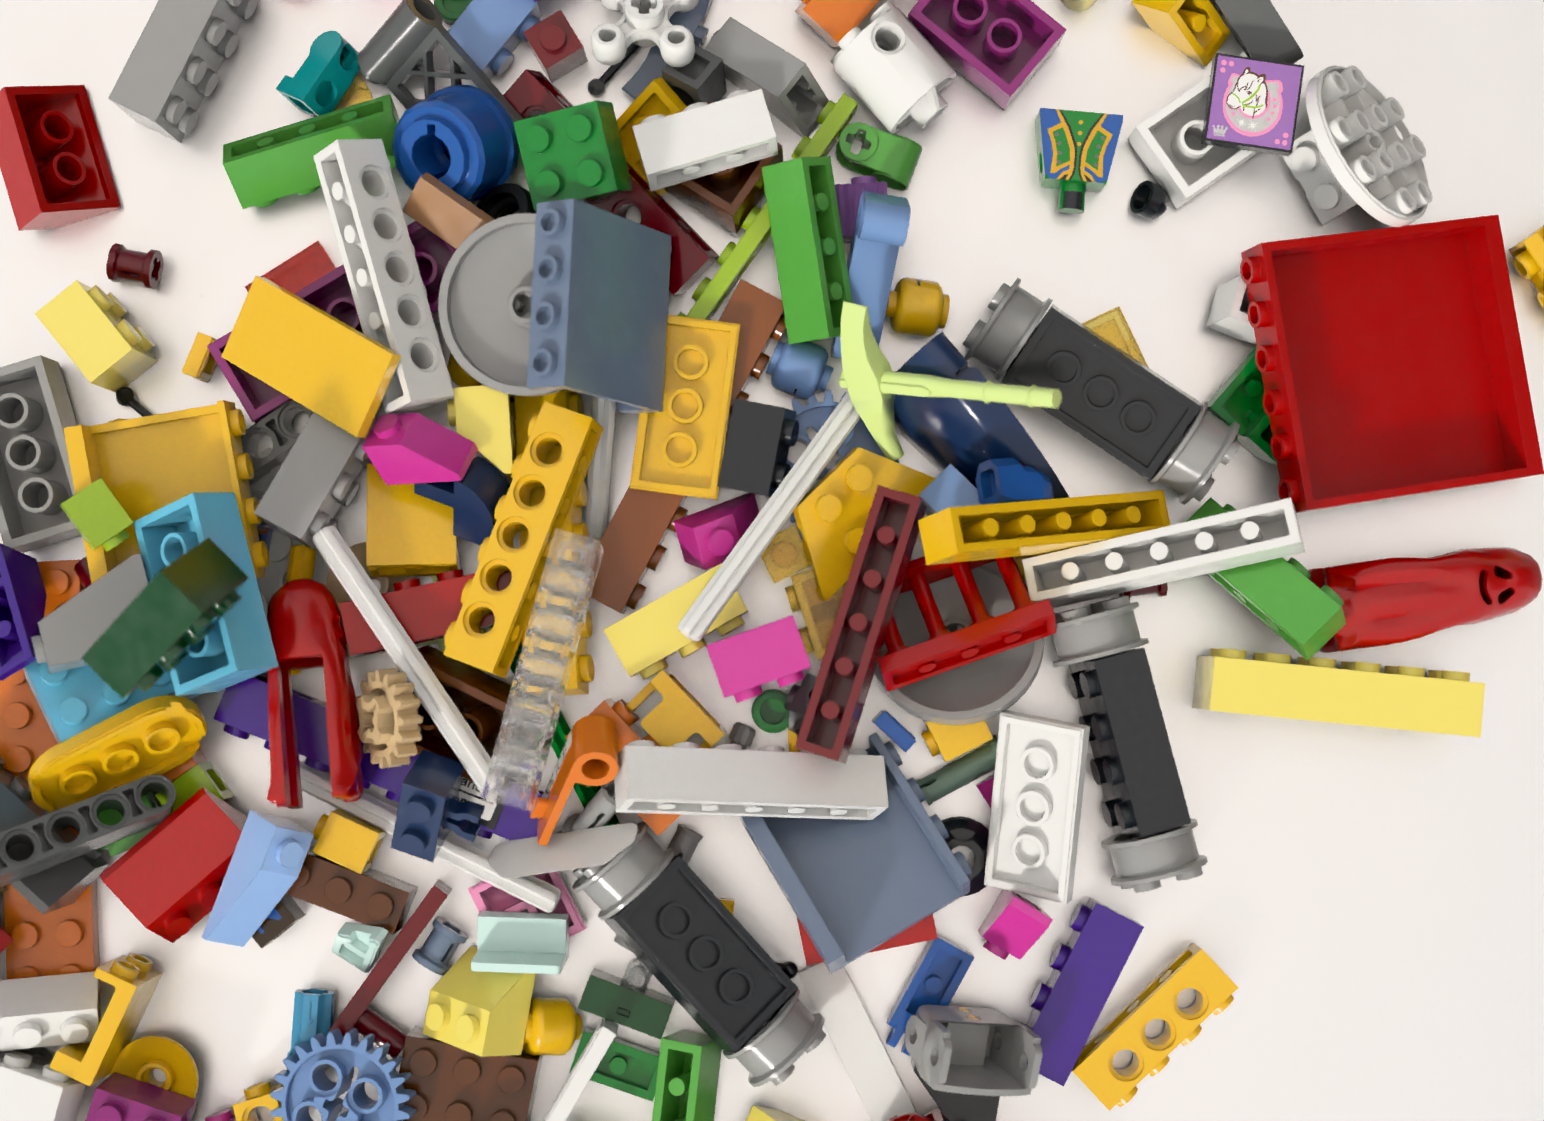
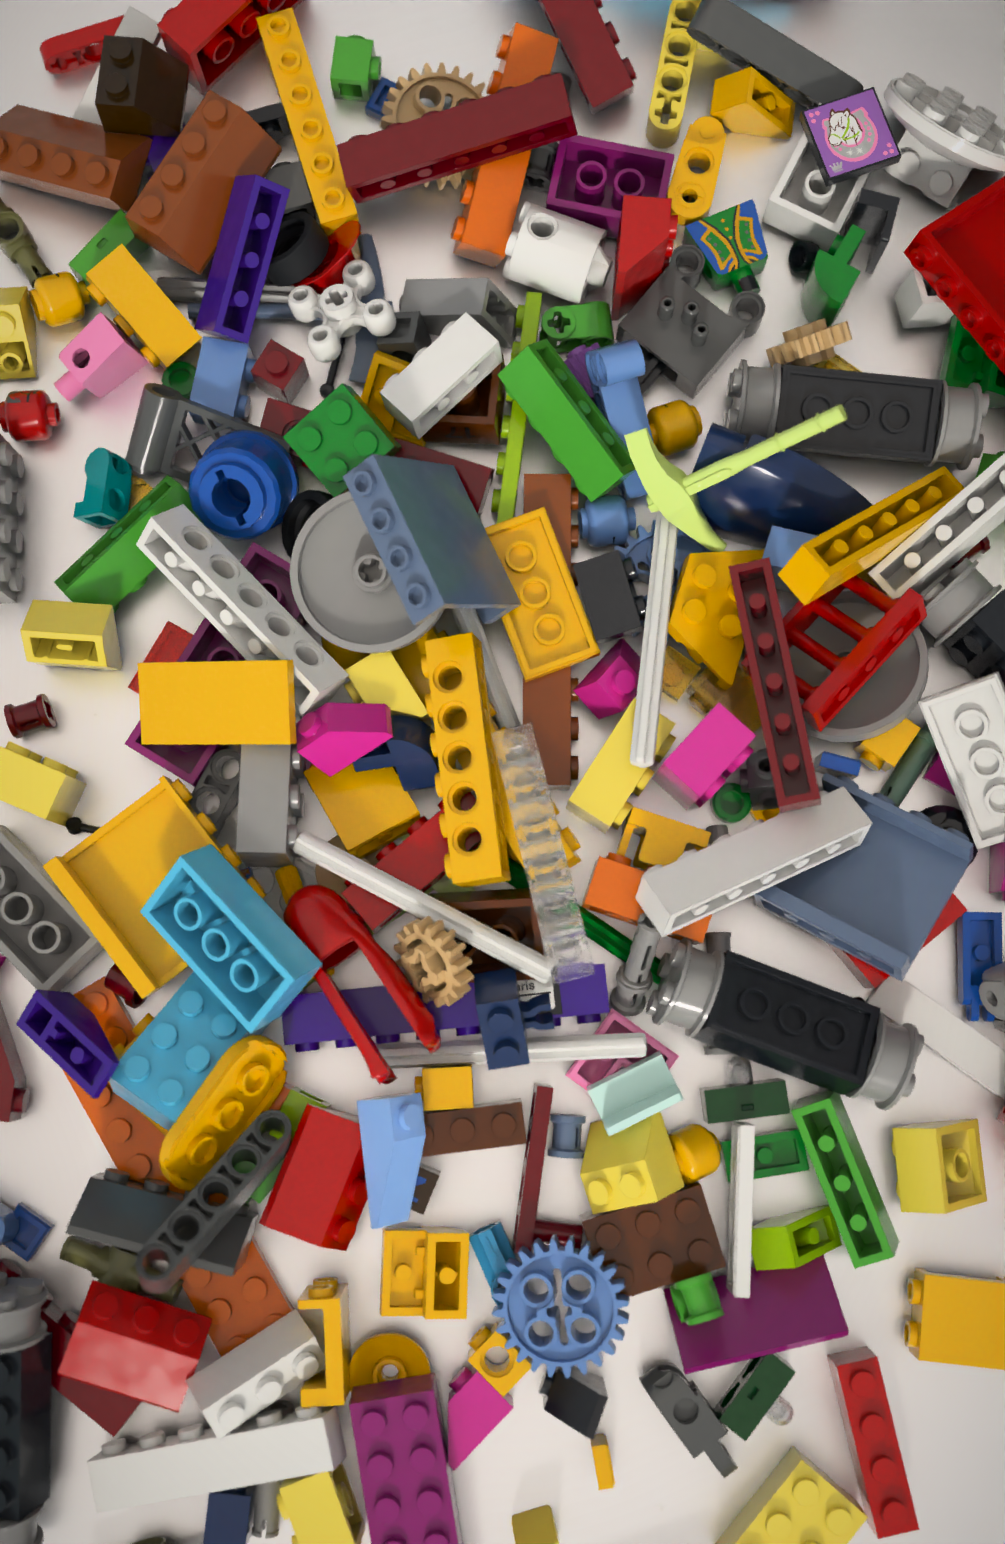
camera: 30 degrees left, 5 degrees down
light grey slope [31,554,148,674] -> none
lime brick [60,478,134,552] -> none
dark green brick [81,537,249,699] -> none
yellow tile [182,332,217,383] -> none
light aqua tile [331,922,389,973] -> none
medium nougat tile [403,172,495,249] -> none
white sticker [488,823,637,878] -> none
orange door [530,715,619,846] -> none
blue rock [976,458,1053,505] -> none
none -> light yellow slope [20,599,122,671]
none -> yellow brick [379,1226,469,1319]
none -> red slope [611,195,678,321]
none -> dark grey piece [616,244,765,400]
none -> yellow piece [666,116,727,226]
none -> tan gear [766,318,852,368]
none -> green brick [801,224,866,327]
none -> black panel [843,188,900,273]

